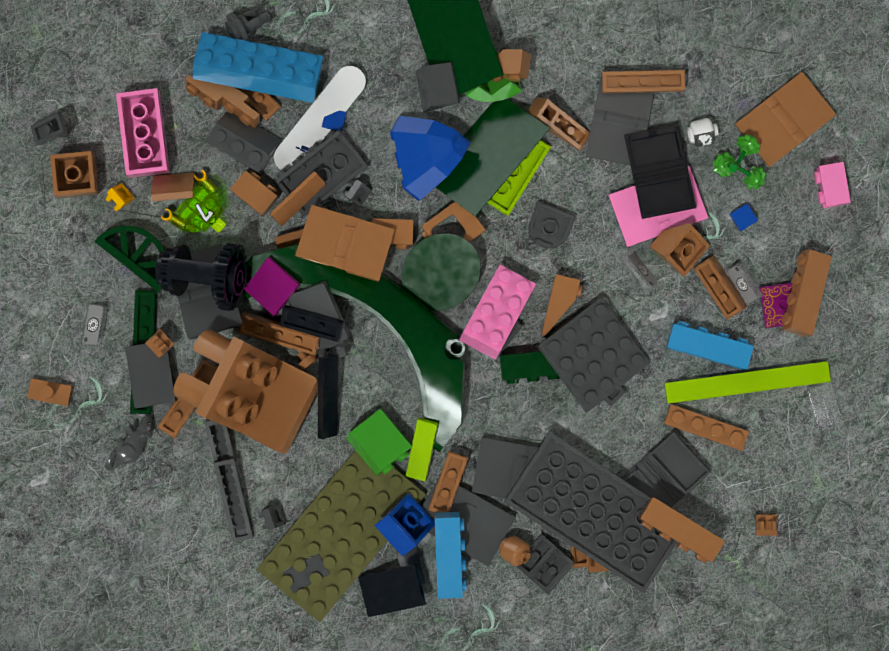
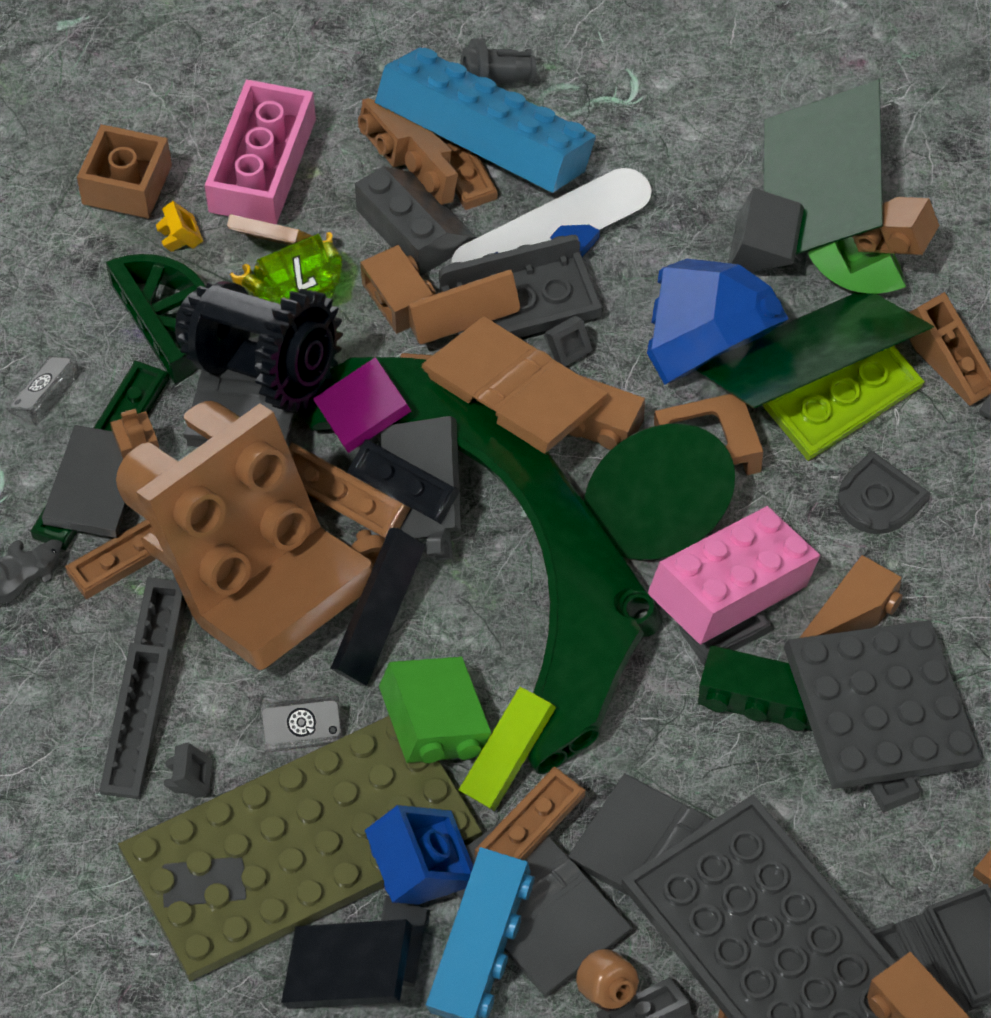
camera: 25 degrees right, 30 degrees down
dark grey slope [31,112,67,145] -> none
none -> slope [259,695,343,753]

